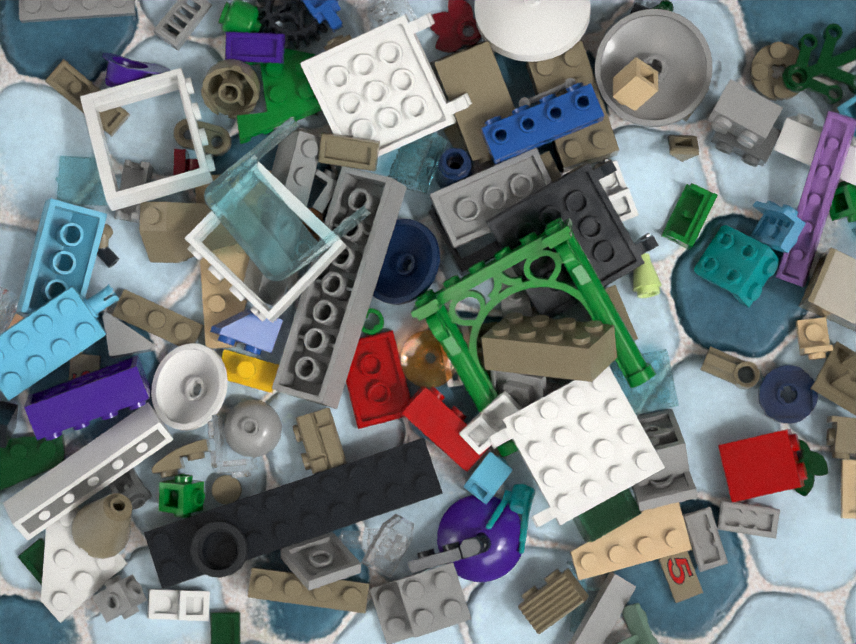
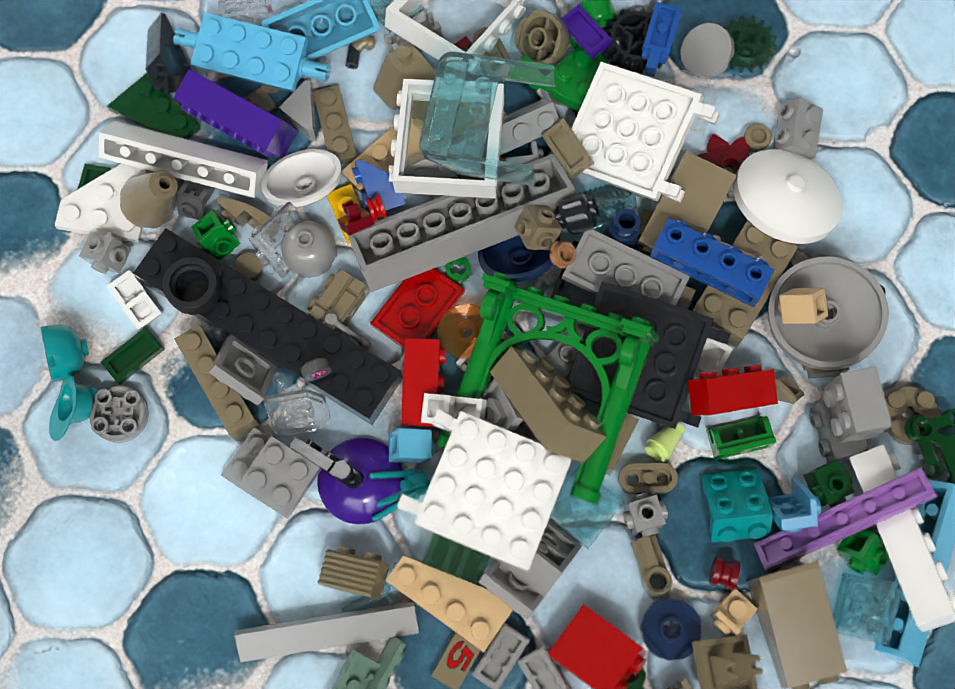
camera: 50 degrees right, 10 degrees down
none -> dark grey tile [301,358,332,381]
none -> light grey hinge [325,313,371,350]
none -> dark red tile [337,200,375,236]
none -> red bush [365,194,387,222]
none -> dark tan brick [515,205,562,250]
none -> medium nougat plate [550,240,576,269]
none -> black head [556,194,600,235]
none -> dark tan plate [618,463,678,494]
none -> light grey brick [623,493,668,537]
none -> red brick [687,365,778,415]
none -> dark red wheel [709,555,741,591]
none -> dark green brick [803,460,855,508]

